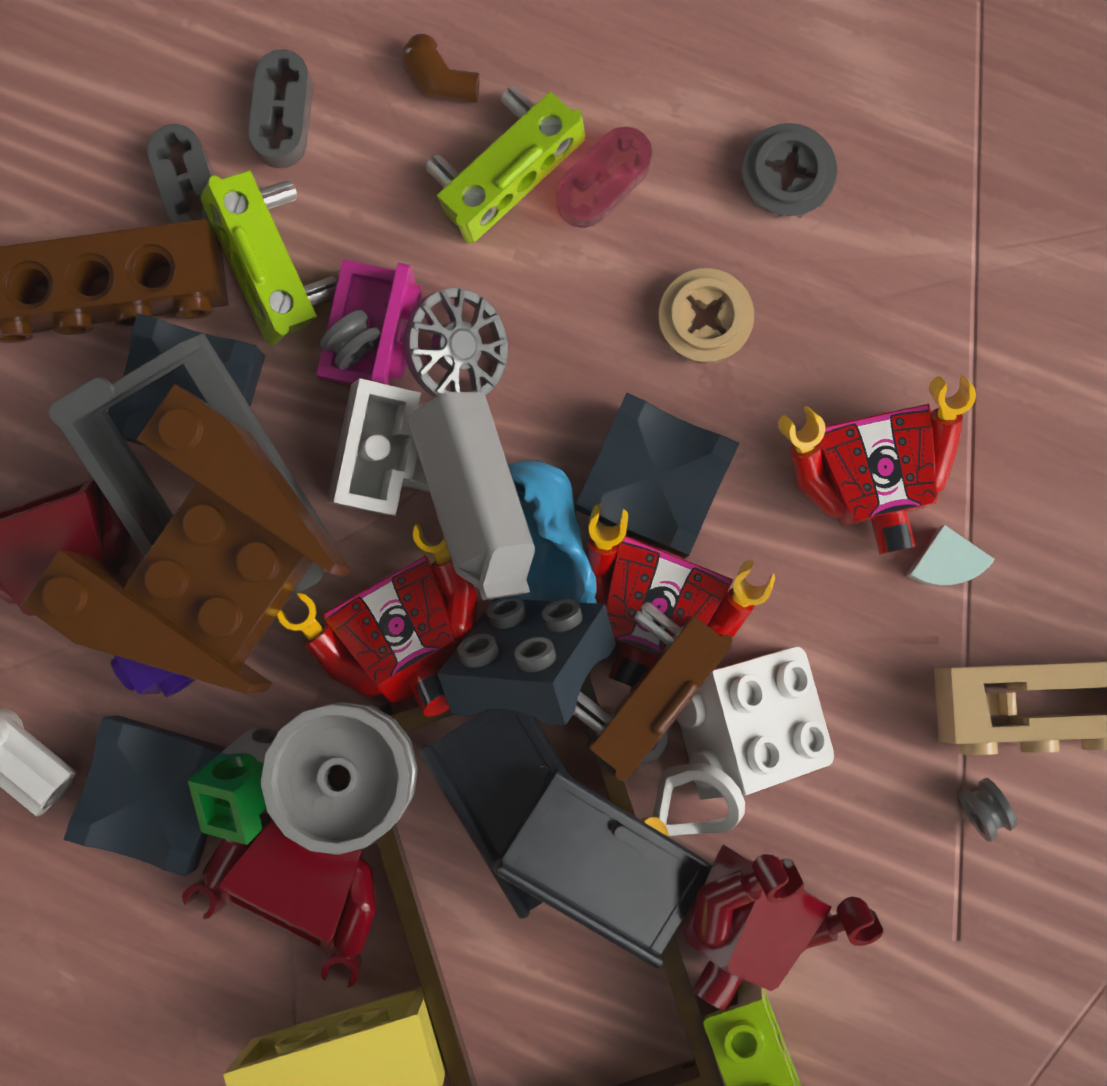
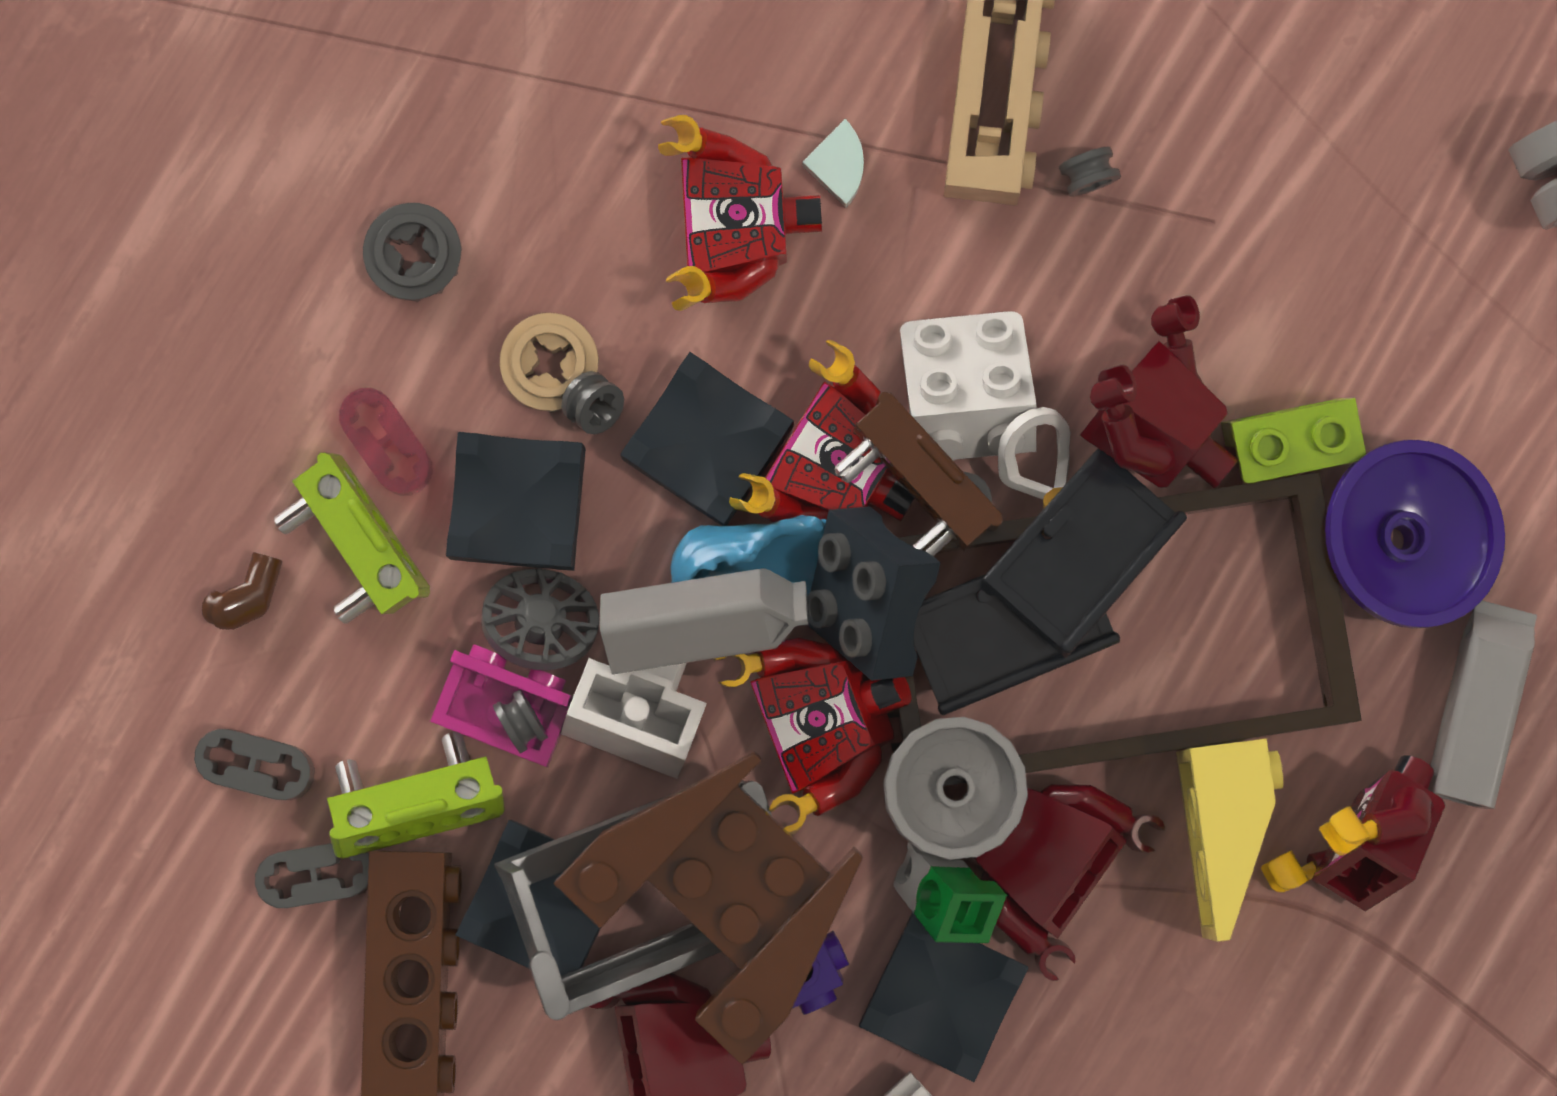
camera: 70 degrees left, 0 degrees up
none -> black brick [446,432,586,571]
none -> dark grey bush [561,371,624,435]

